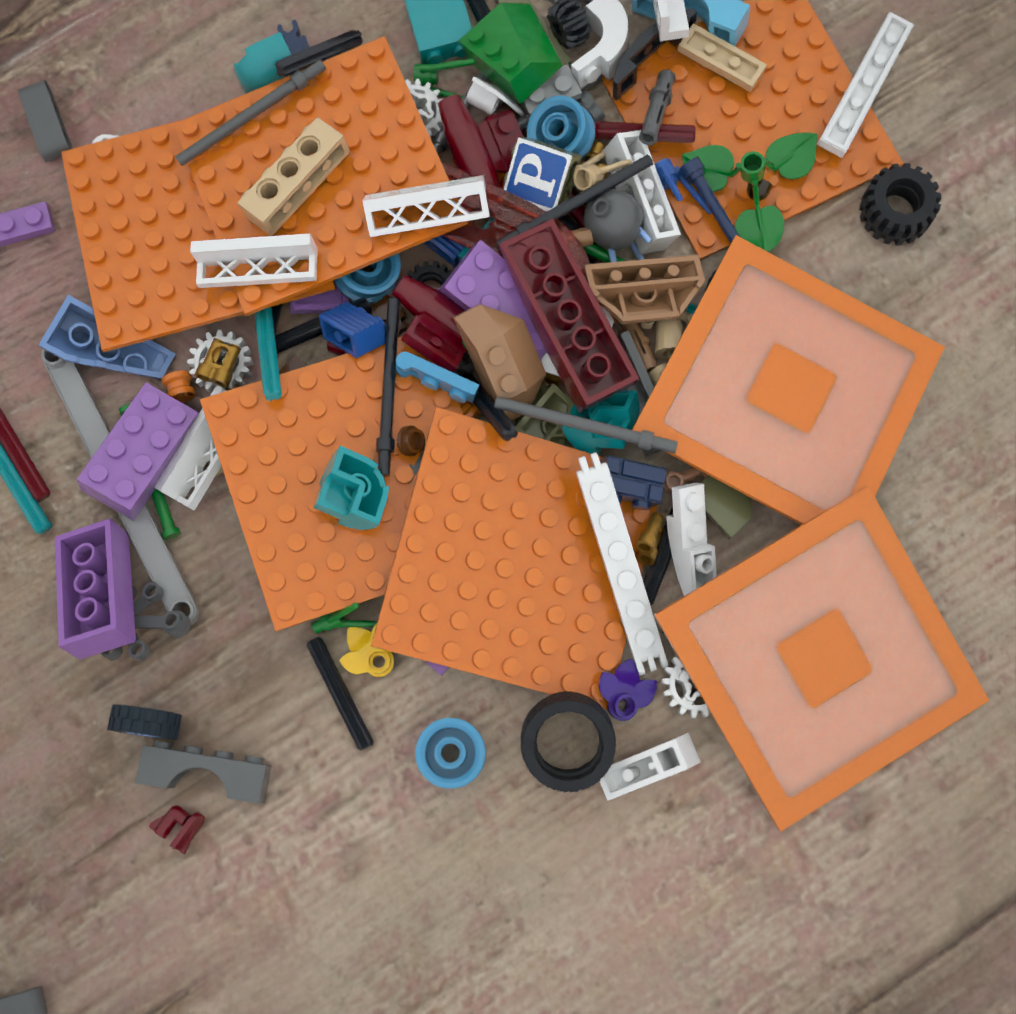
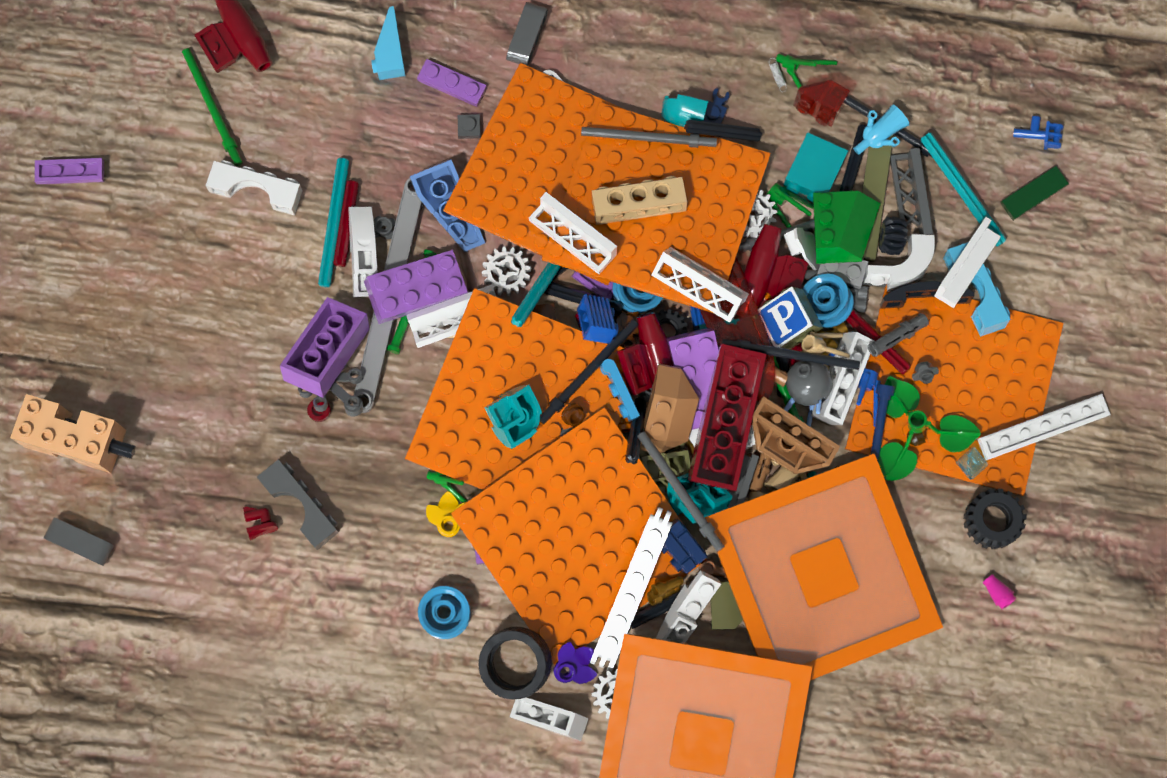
camera: 35 degrees right, 0 degrees up
black wheel [107,704,182,740] -> none
orange wheel [161,370,197,403] -> none
pearl gold piece [194,338,241,388] -> none
black axle [307,637,374,750] -> none
tan plate [678,23,767,92] -> none
none -> dark red tile [307,400,331,422]
none -> white slope [349,207,377,297]
none -> dark grey plate [374,216,396,240]
none -> dark grey plate [457,114,481,139]
none -> dark grey plate [912,362,939,384]
none -> clear light blue tile [956,447,989,480]
none -> dark pink cone [983,574,1016,610]

